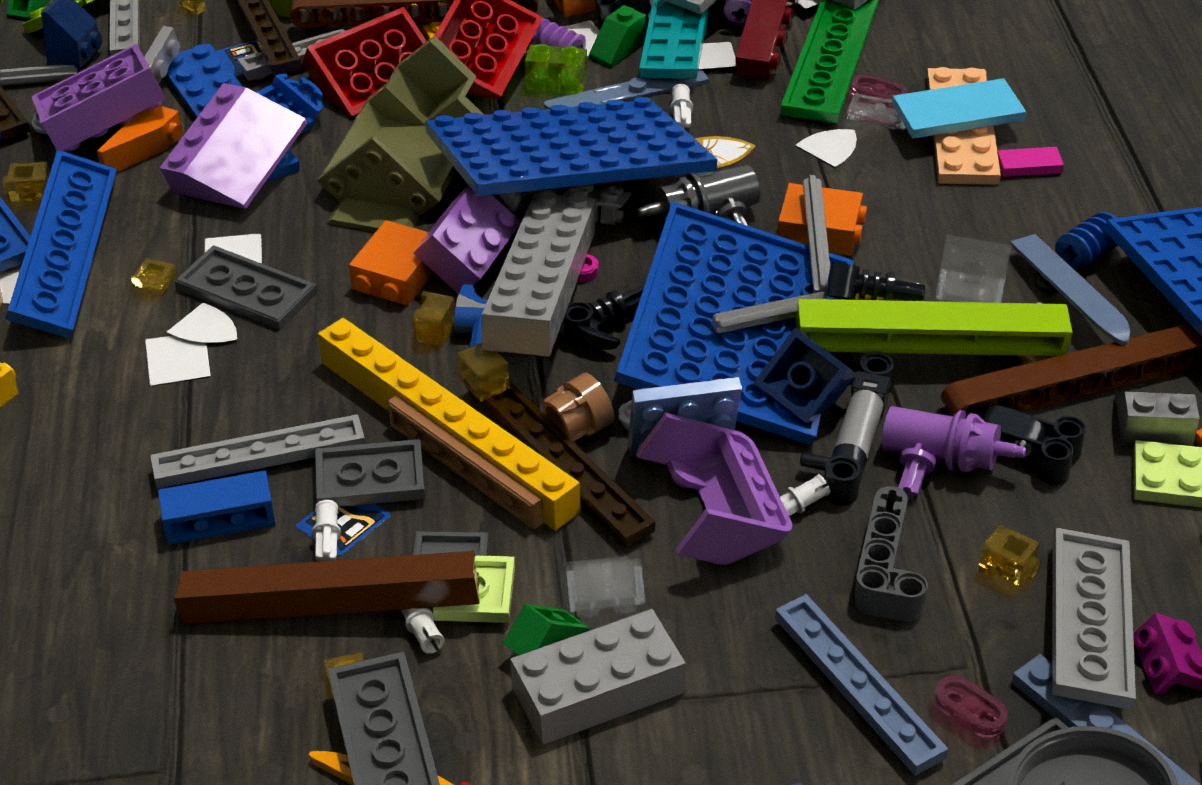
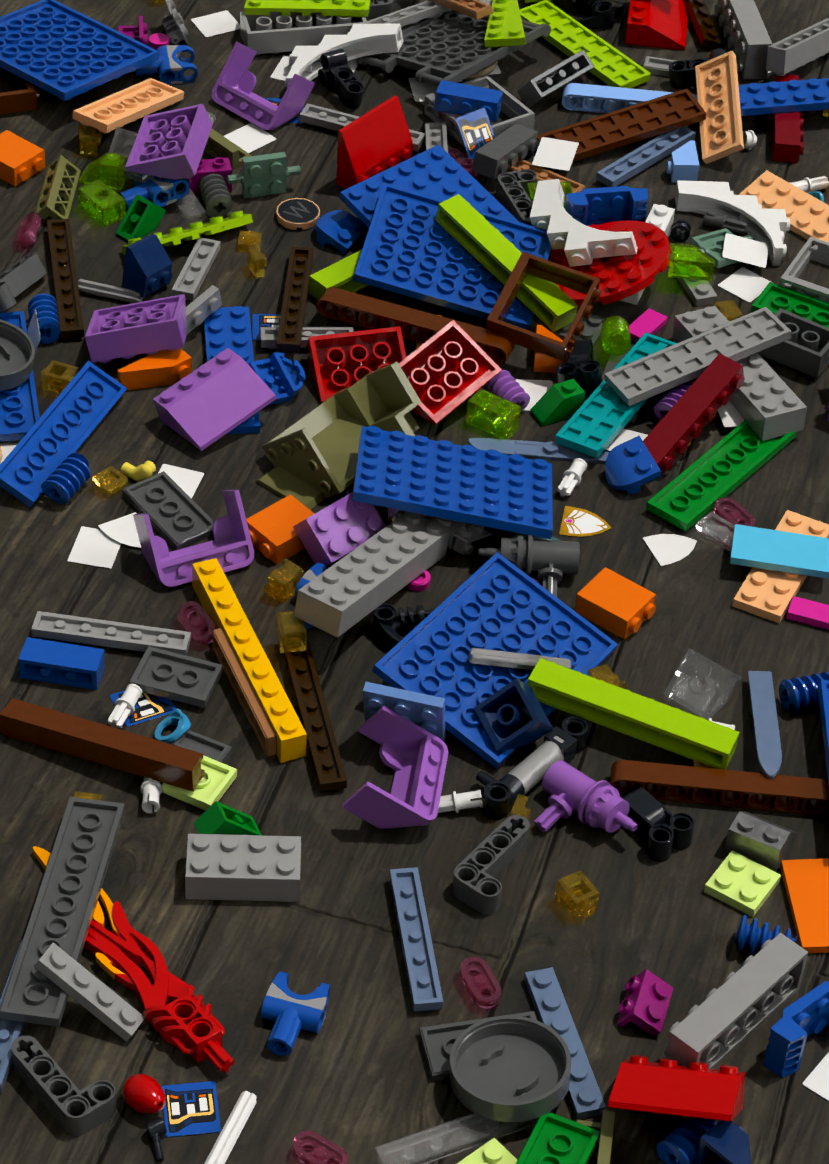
camera: 20 degrees right, 0 degrees up
medium nougat piece [543,373,614,442] -> none
clear slope [561,555,646,617] -> none
light grey axle [803,175,830,294] -> none
black piece [825,262,925,301] -> none
light grey plate [1052,528,1136,710] -> none
none -> blue piece [41,453,91,504]
none -> light yellow arm [120,461,156,482]
none -> medium lavender windscreen [133,490,254,587]
none -> dark azure piece [154,708,191,744]
none -> clear pink plate [178,601,218,645]
none -> clear yellow plate [510,794,531,821]
none -> blue slope [605,436,662,494]

